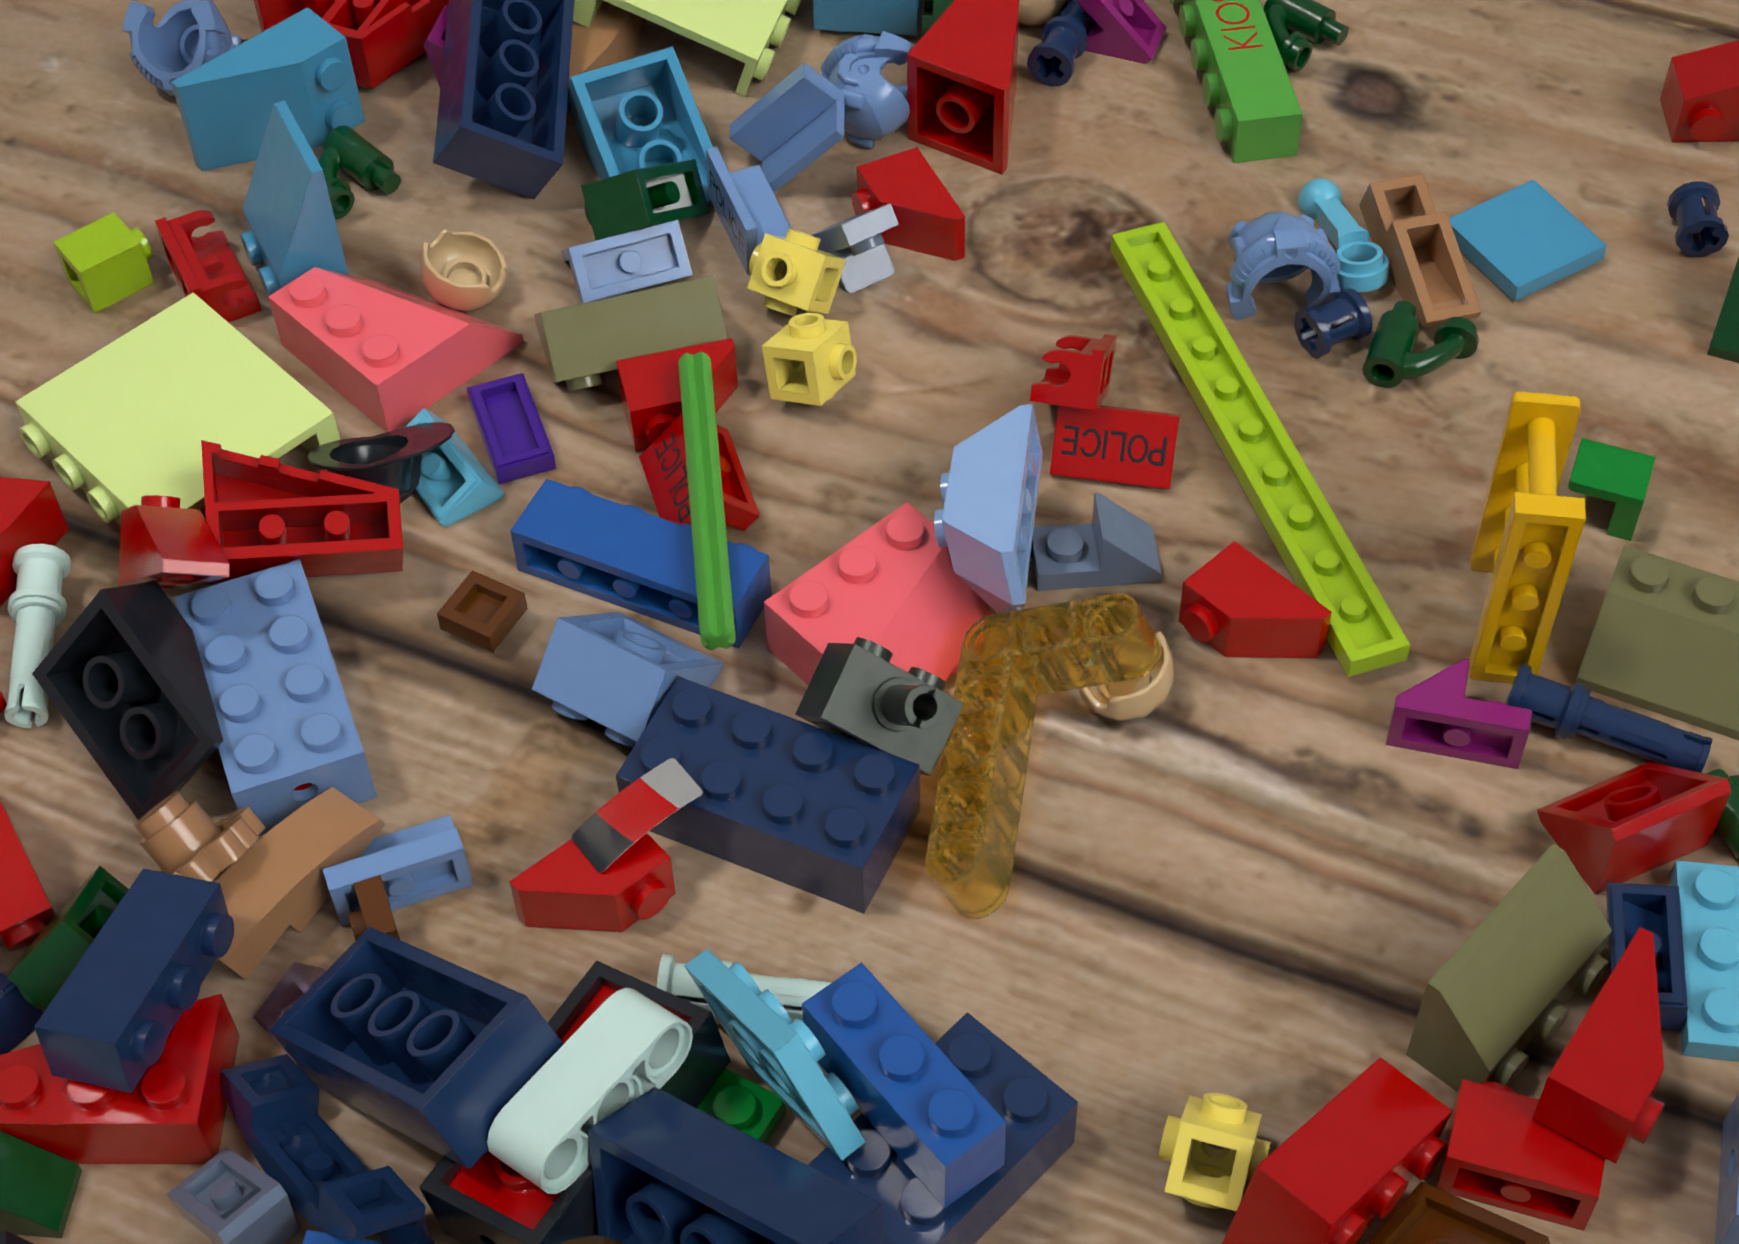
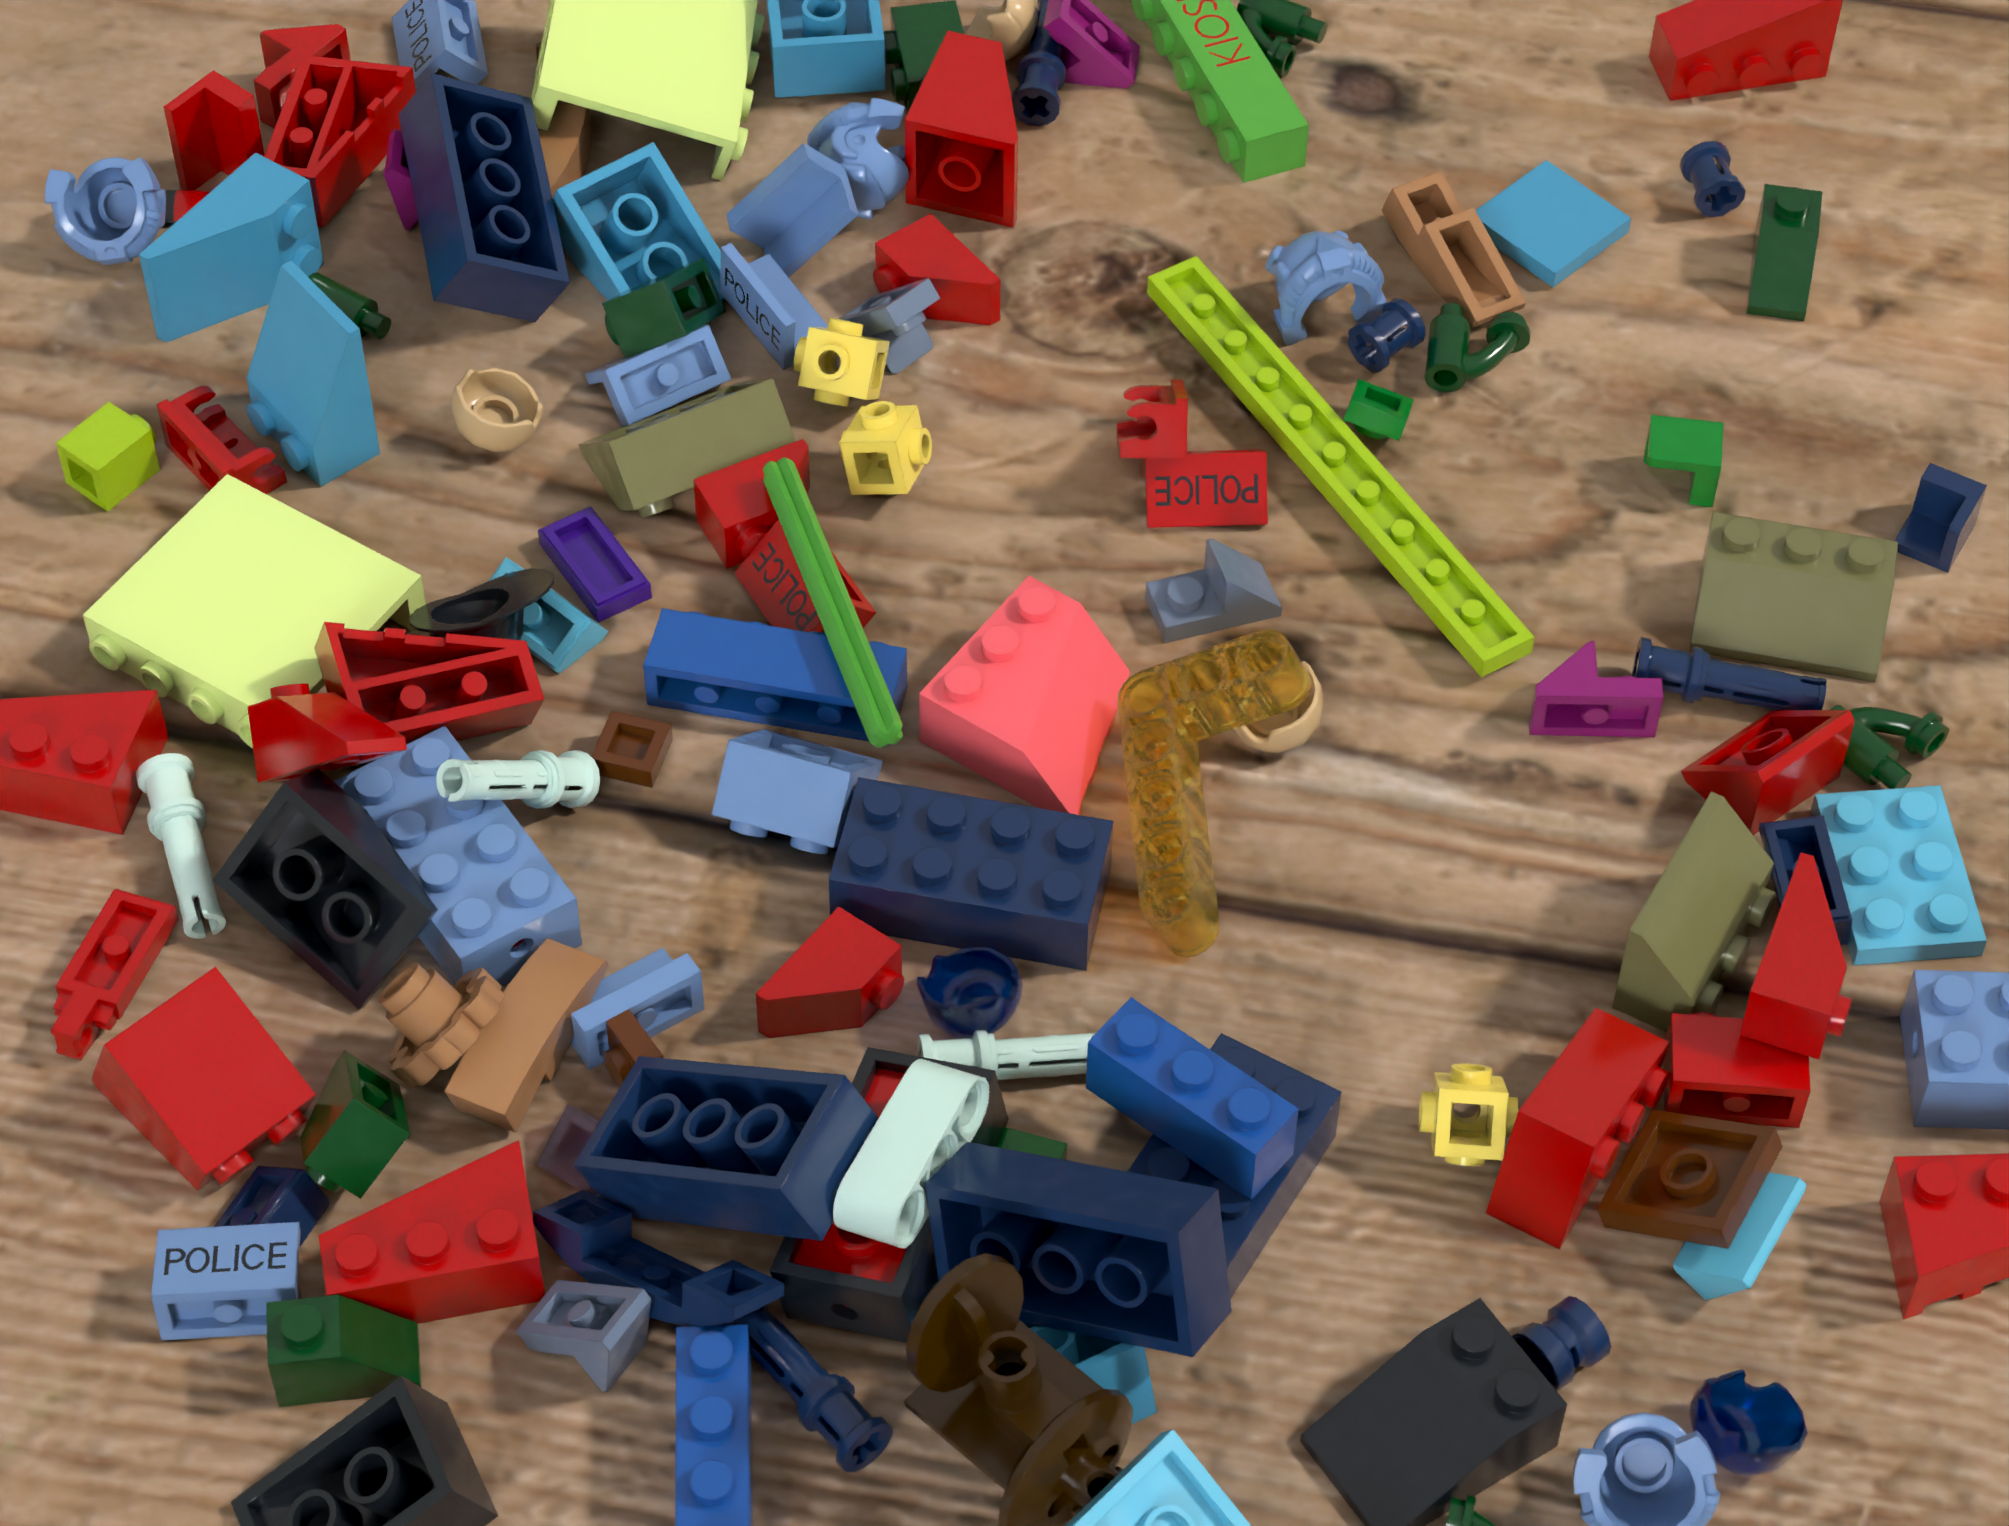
camera: 15 degrees left, 0 degrees up
dark blue brick [34,868,234,1093] -> none
coral wedge [268,267,524,432] -> none
sticker [572,758,702,872] -> none
medium azure plate [684,948,866,1161] -> none
pearl dark grey brick [795,637,964,776] -> none
light blue wedge [934,404,1043,619] -> none
red slope [1178,541,1332,658] -> none
medium azure piece [1298,178,1389,292] -> none
yellow fence [1469,392,1586,684] -> none
none -> light aqua pin [436,750,600,809]
none -> clear blue hair [916,947,1023,1038]
none -> green plate [1343,379,1414,441]

